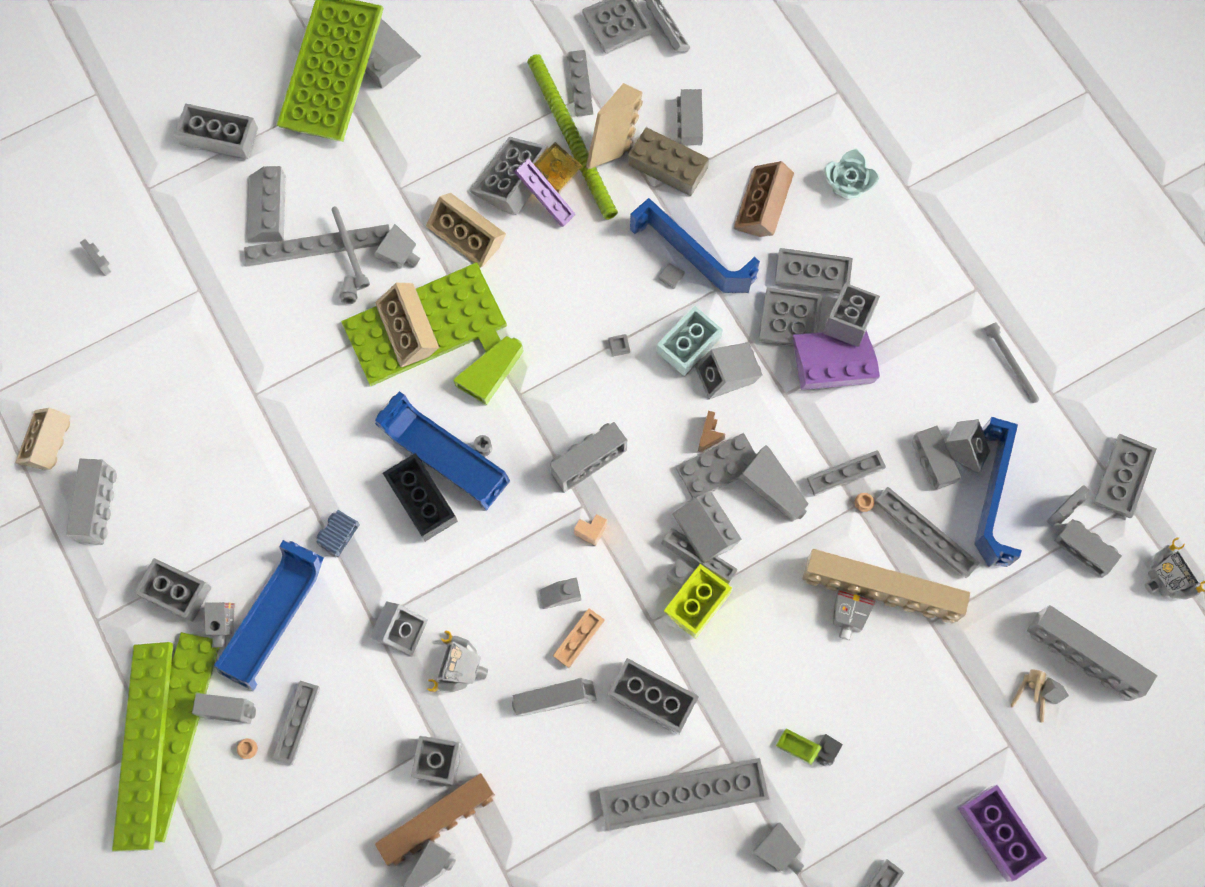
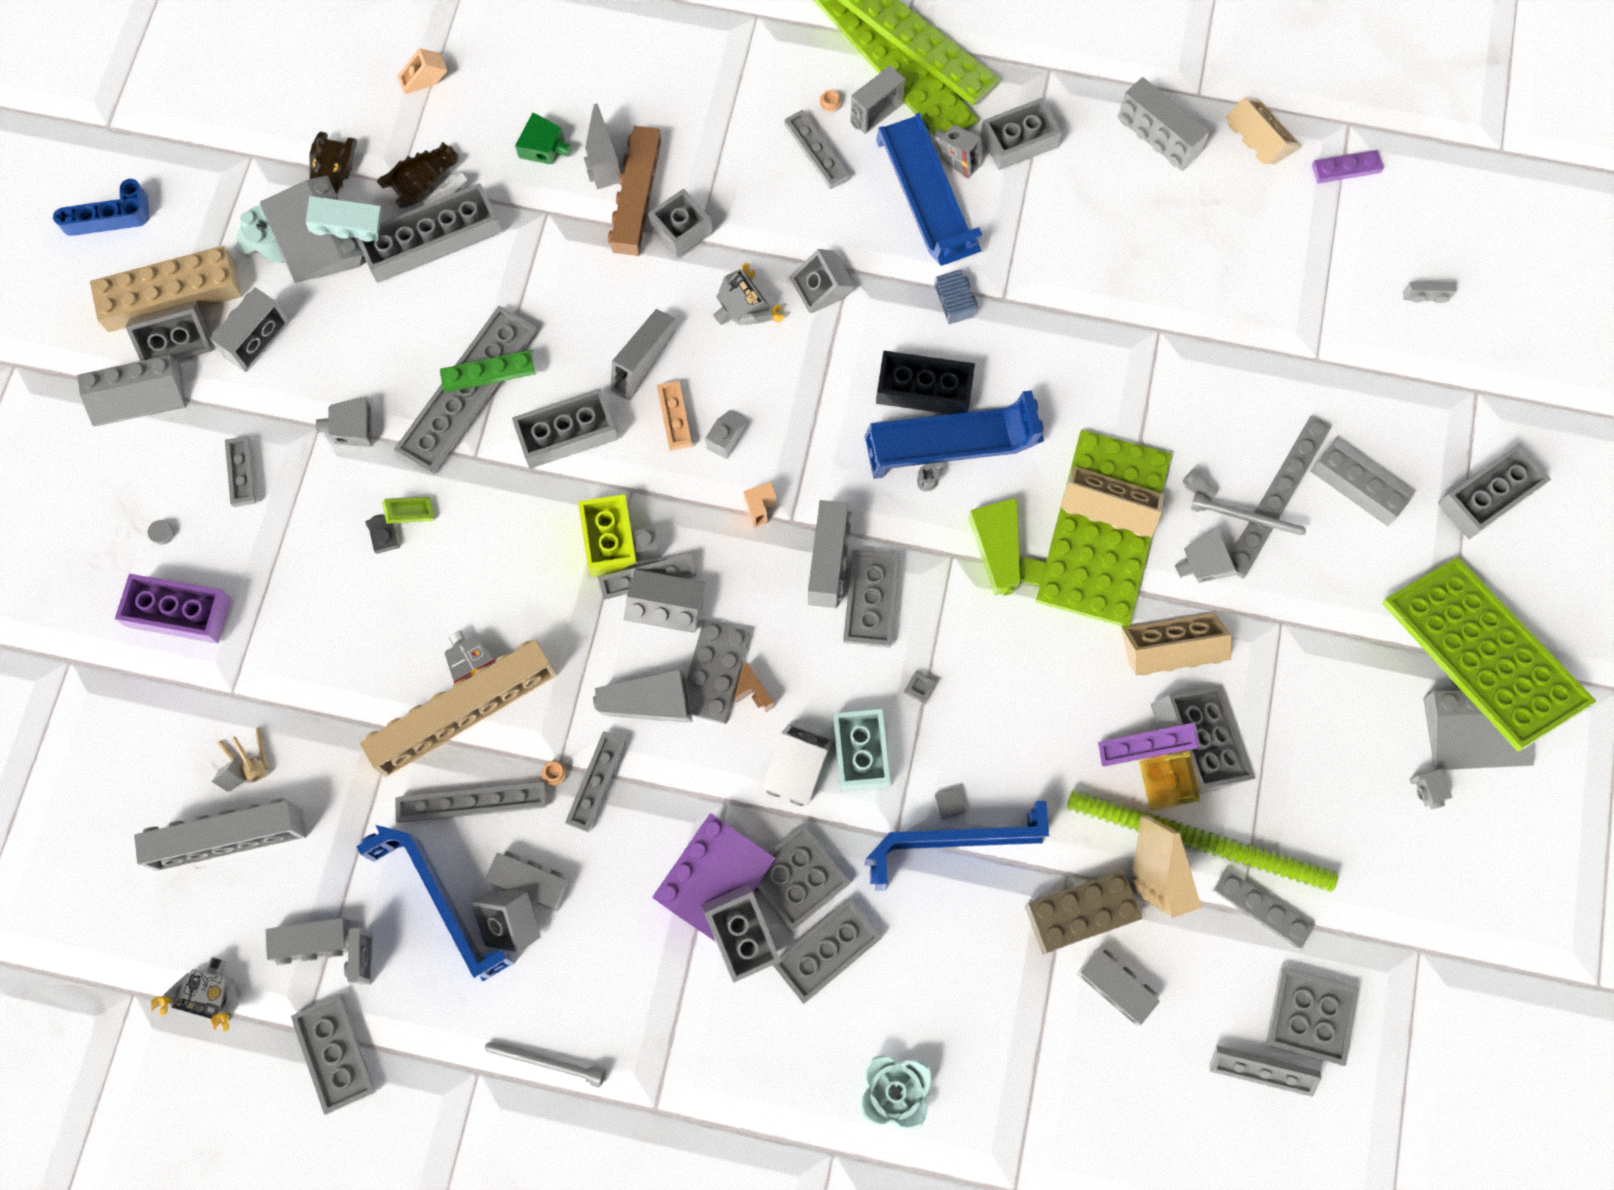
camera: 130 degrees right, 0 degrees up
medium nougat slope [734,161,794,237] -> none
none -> bright green plate [439,350,536,393]
none -> light grey plate [843,549,900,648]
none -> medium lavender plate [1311,150,1384,184]
none -> light grey brick [1409,769,1453,810]

